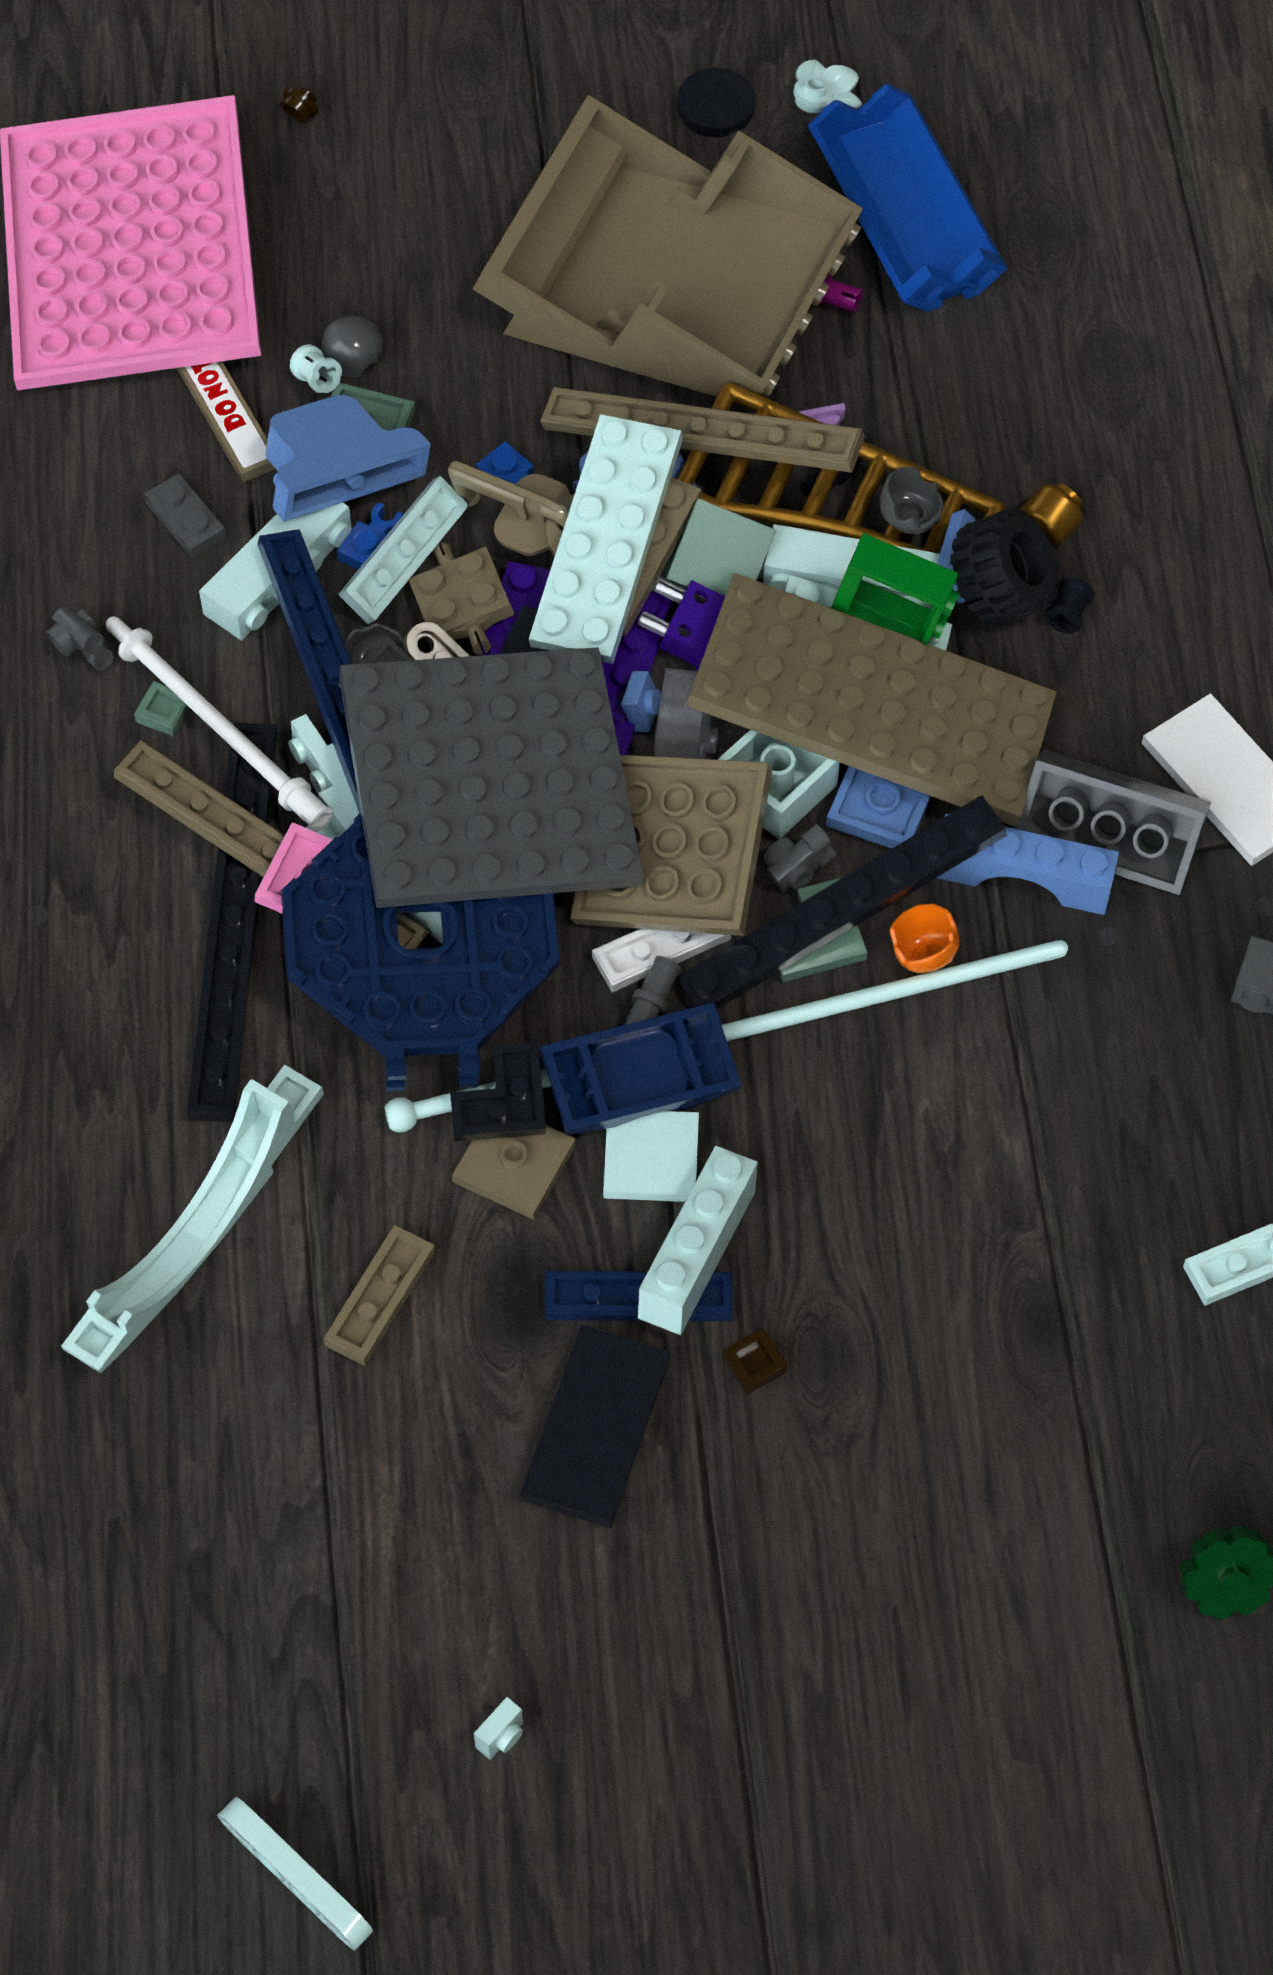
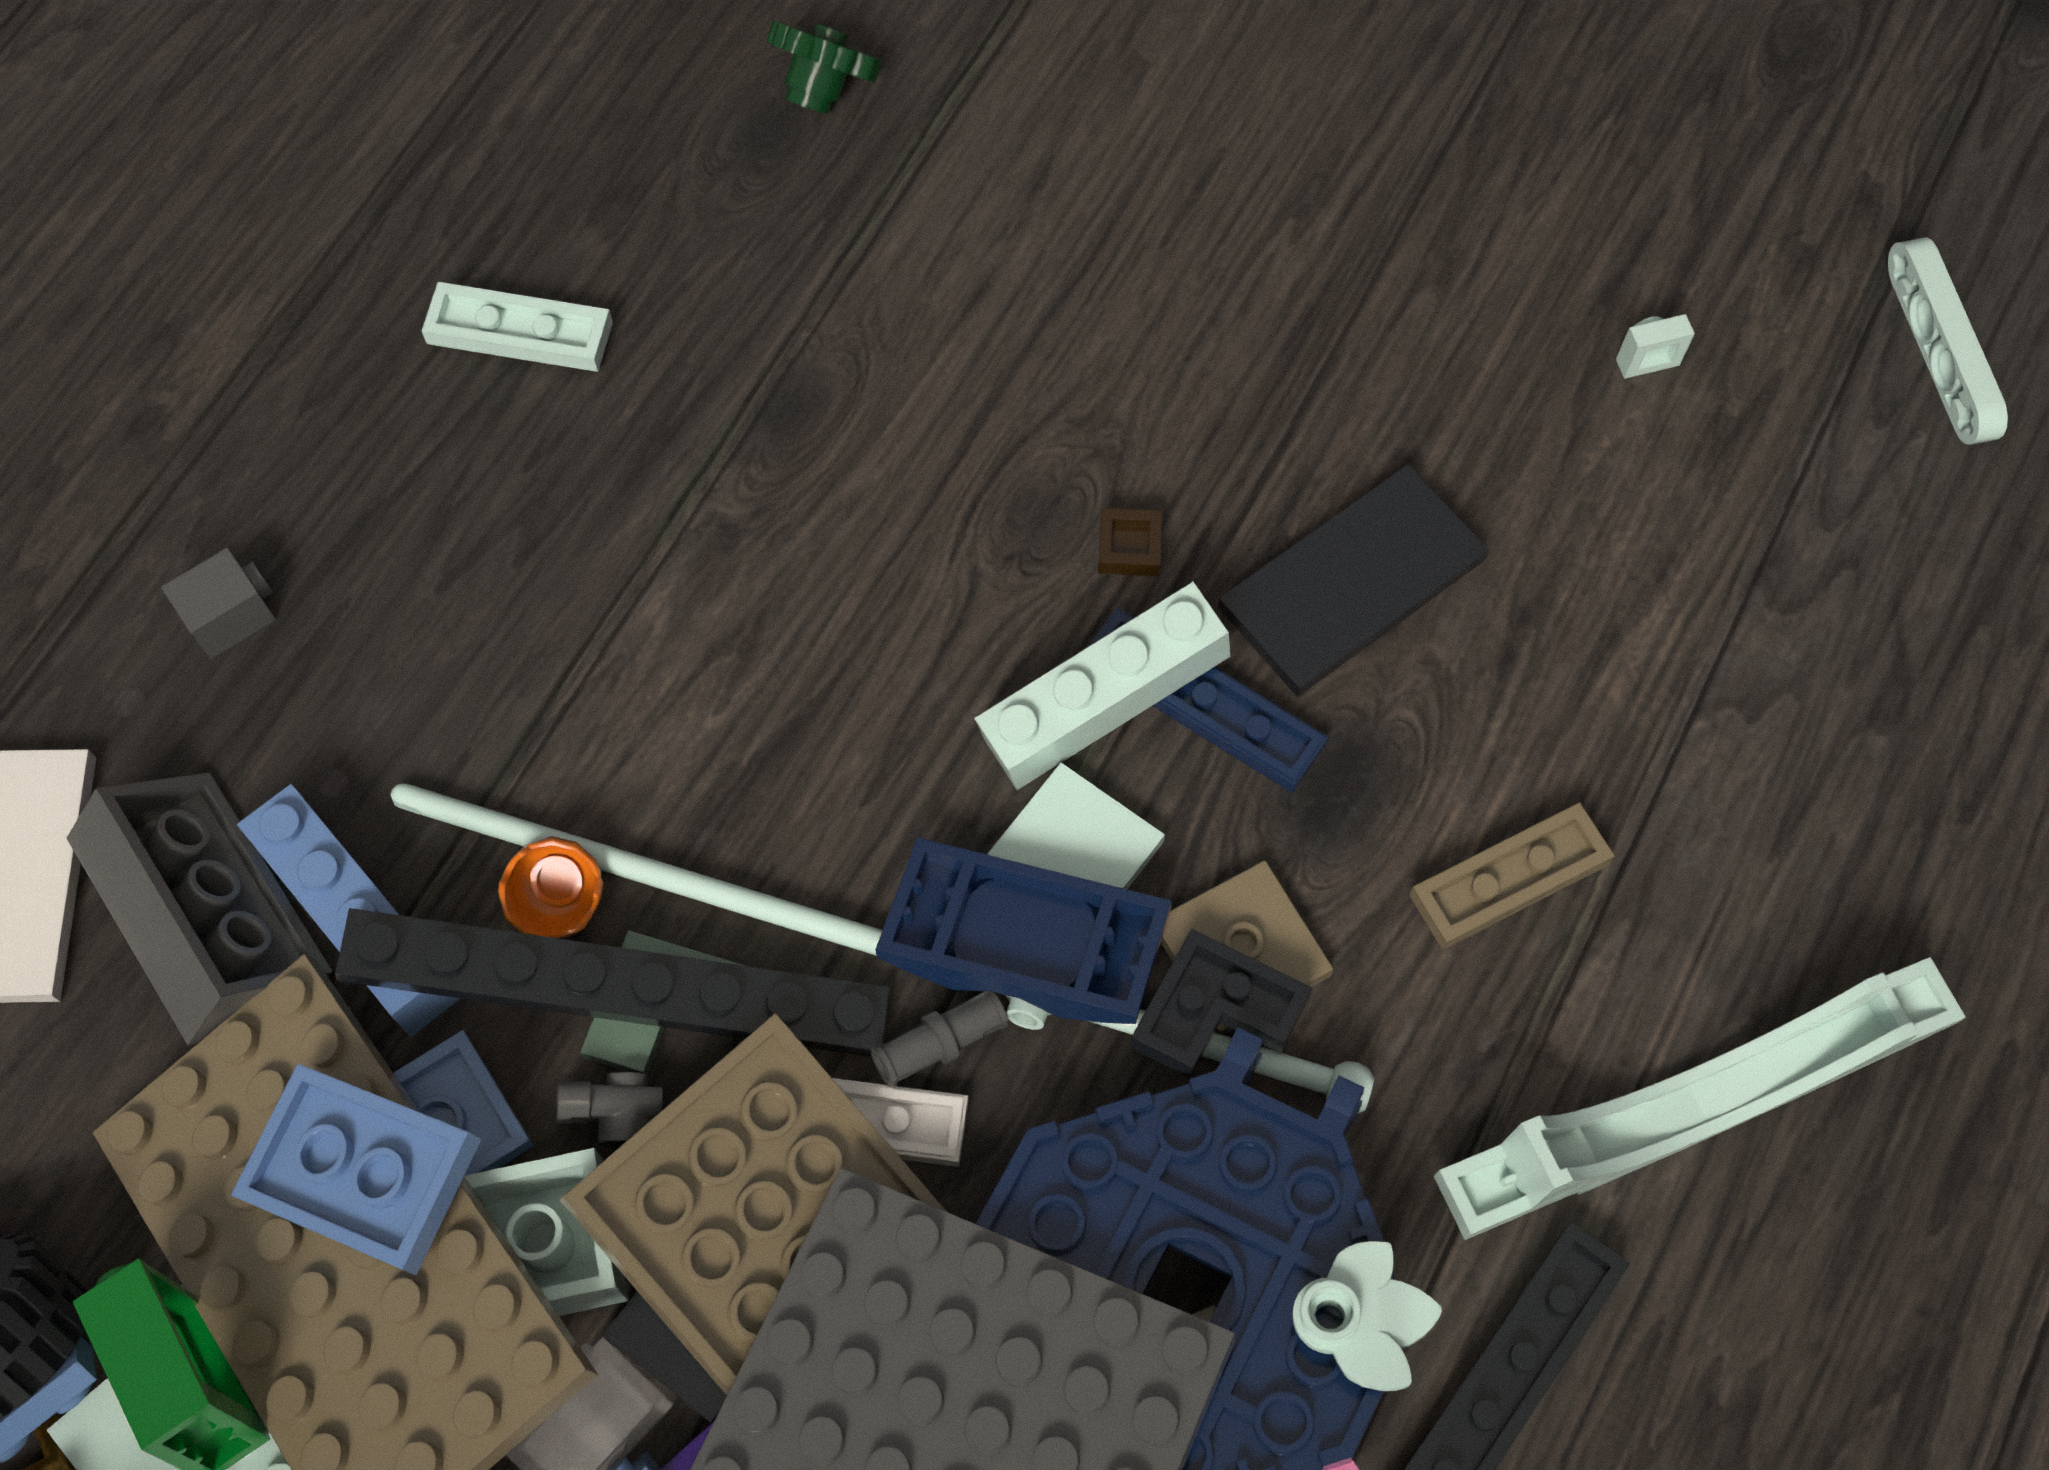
camera: 145 degrees left, 5 degrees up
none -> medium blue plate [231,1063,482,1276]
none -> light aqua plate [1293,1241,1442,1391]

